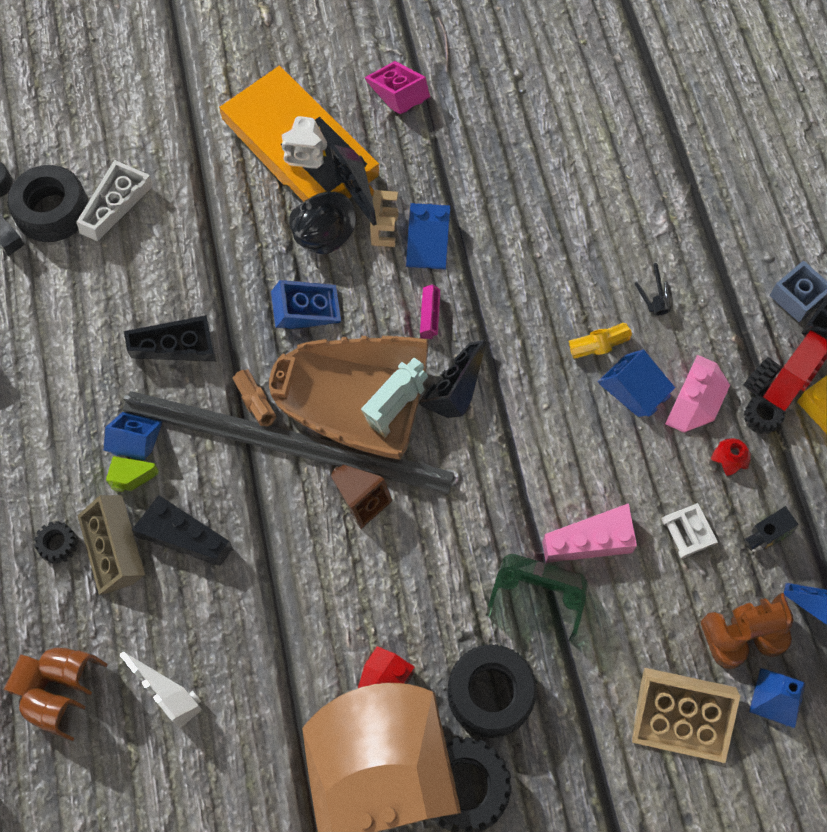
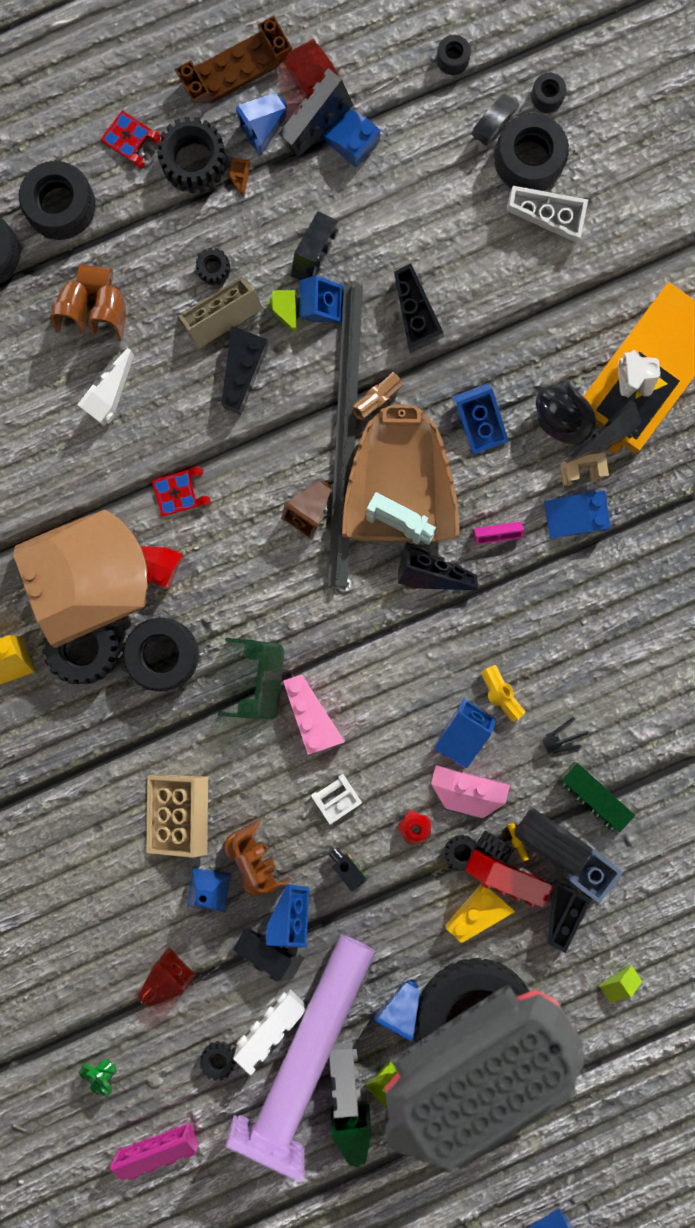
camera: 80 degrees right, 20 degrees up
none -> red flag [152,466,211,517]
none -> black wedge [291,211,339,280]
none -> yellow bar [507,822,529,861]
none -> black tyre [515,808,592,876]
none -> dark green brick [559,761,636,833]

